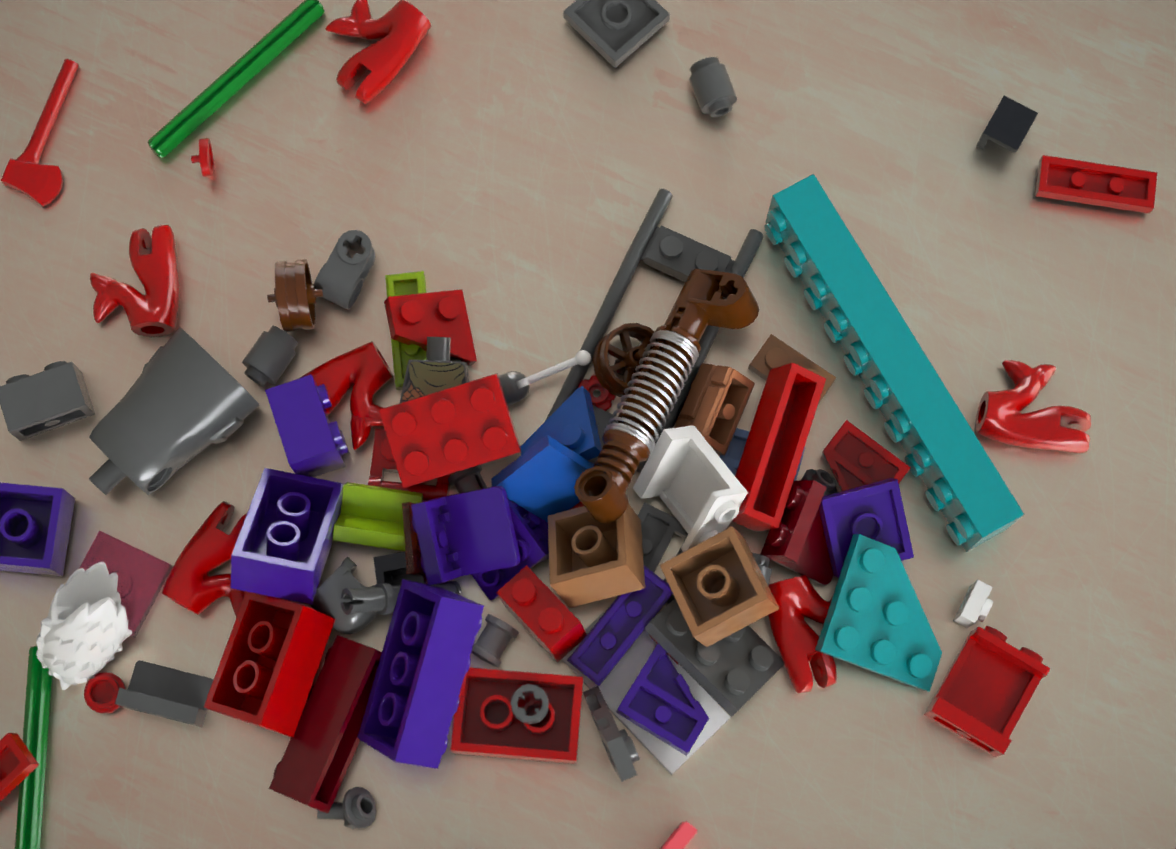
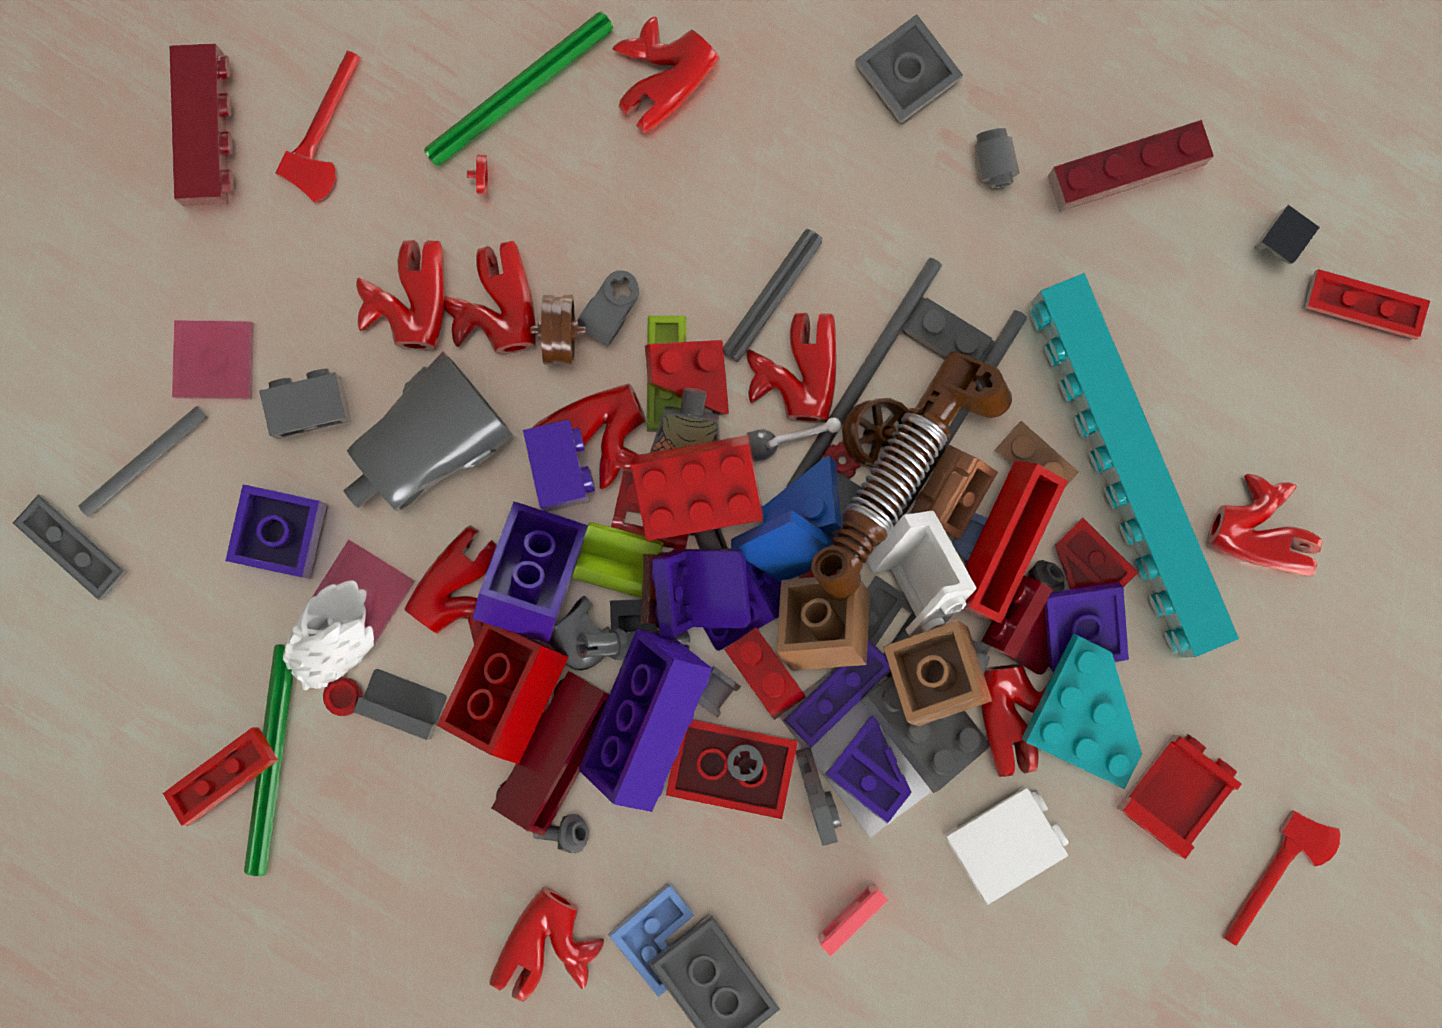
camera: 10 degrees right, 10 degrees up
dark grey brick [242,326,298,386] -> none
white plate [953,580,993,628] -> none
none -> red piece [444,241,536,354]
none -> dark grey axle [723,229,822,362]
none -> red piece [747,313,837,423]
none -> white panel [943,786,1069,905]
none -> dark red brick [1048,120,1214,212]
none -> red piece [1223,810,1341,946]

